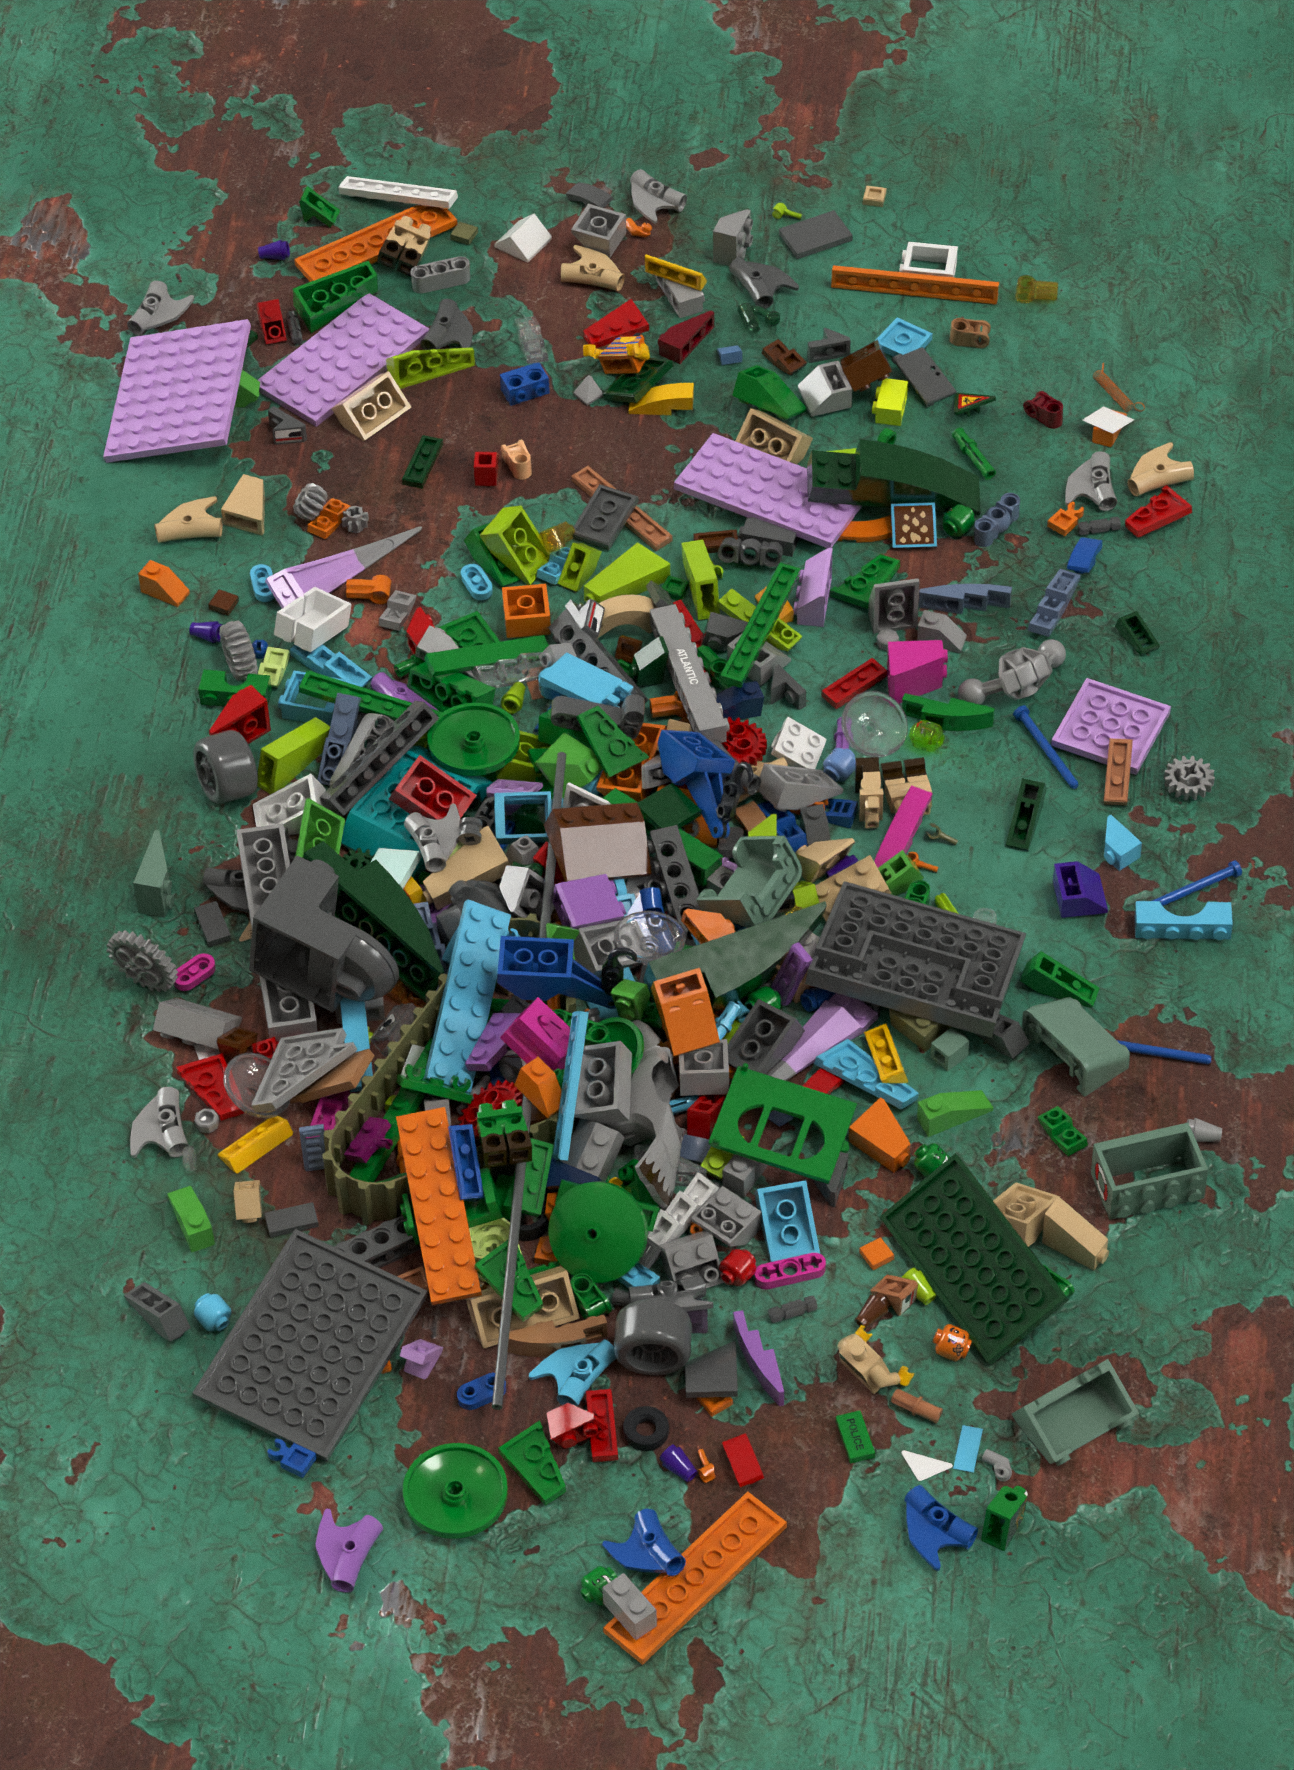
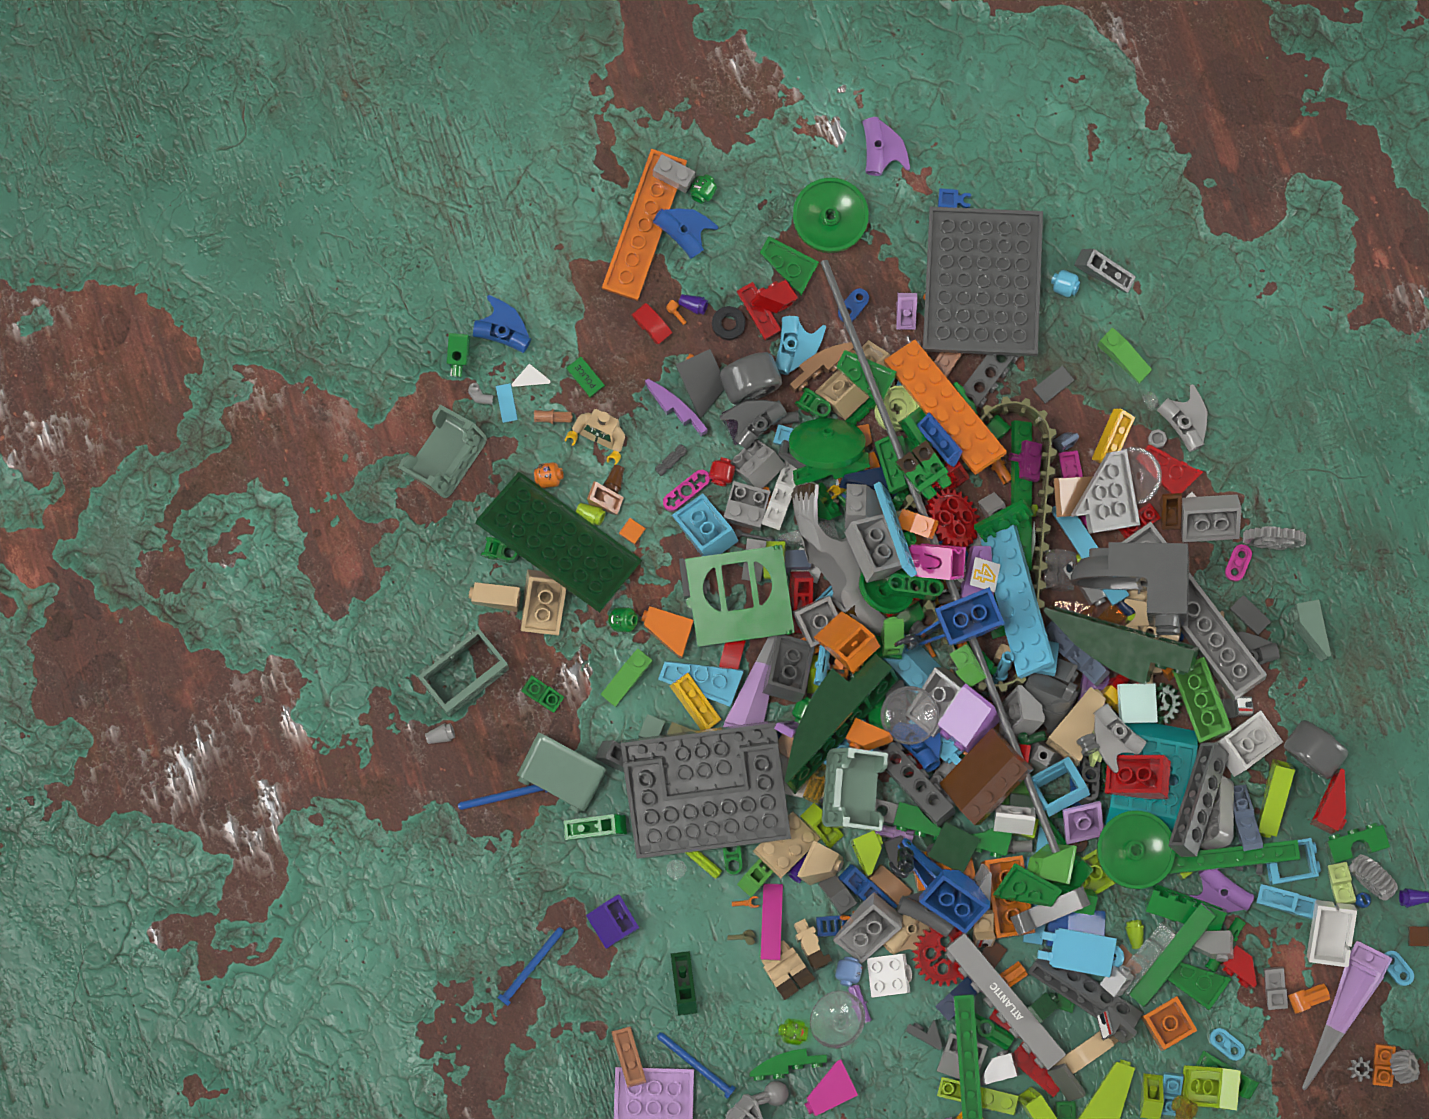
camera: 150 degrees right, 30 degrees up
tan slope [234,1180,262,1223] -> none
reddish brown tile [615,635,643,663] -> none
red plate [821,658,887,709] -> none
medium azure slope [1104,815,1142,871] -> none
medium azure arch [1134,901,1233,940] -> none
light grey gear [1164,756,1215,800] -> none
none -> white sticker [970,557,1000,592]

